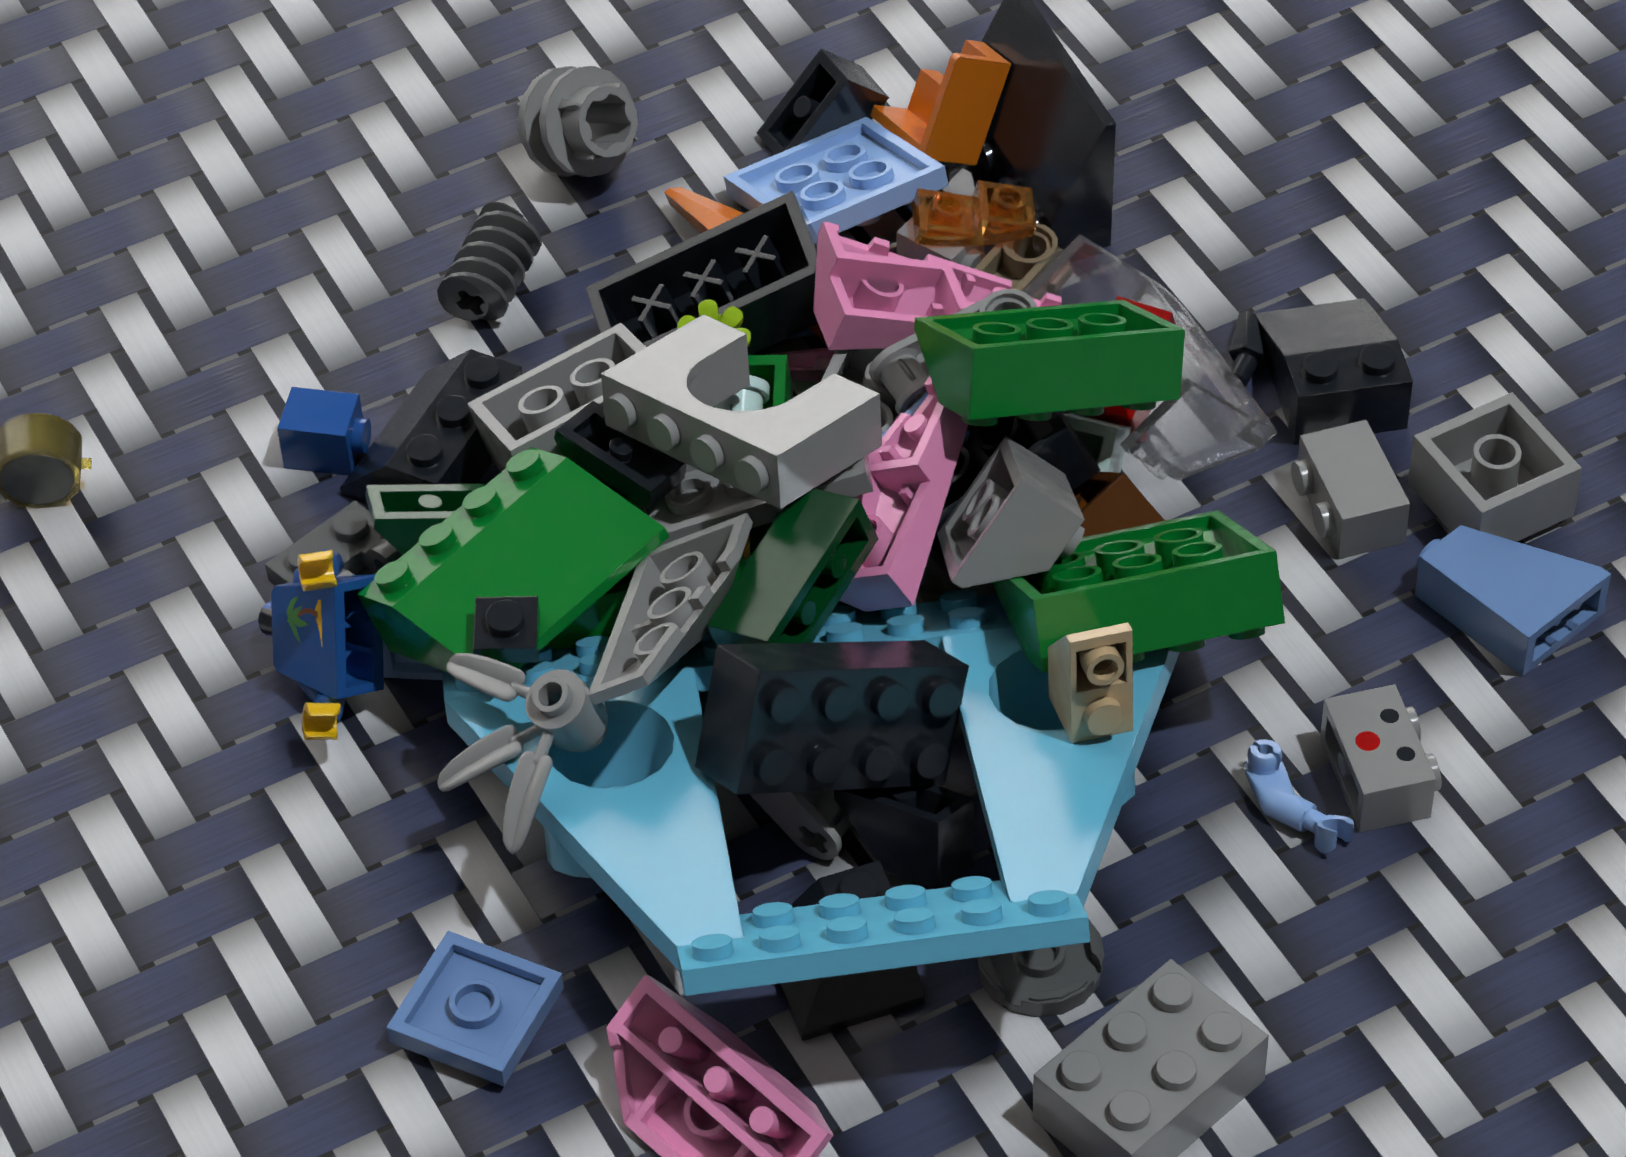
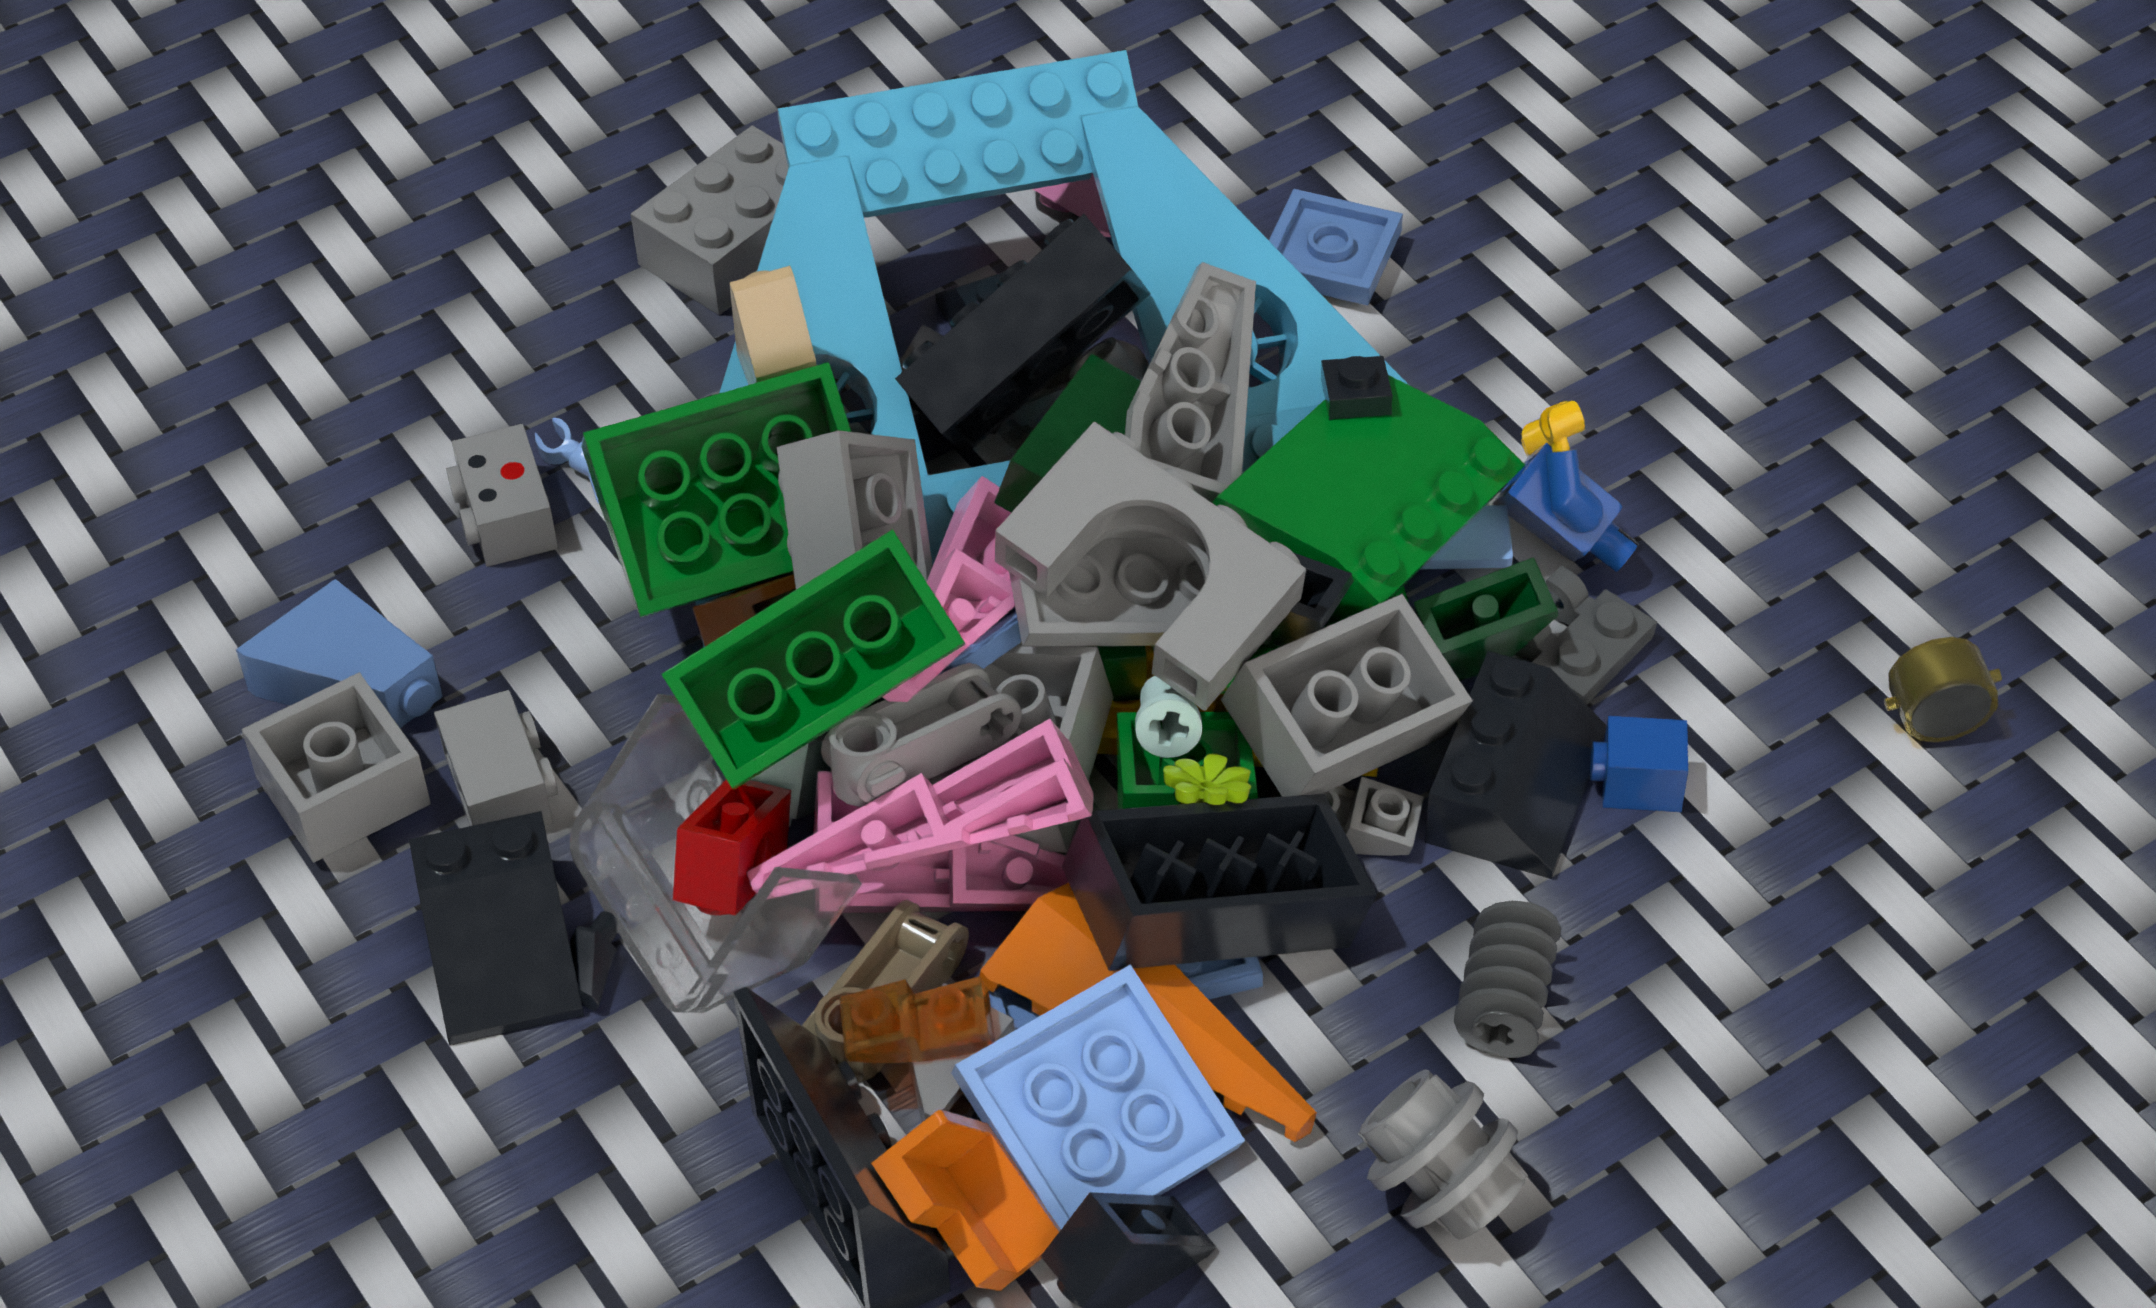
camera: 175 degrees right, 0 degrees up
light grey plant [437,653,608,855] -> none

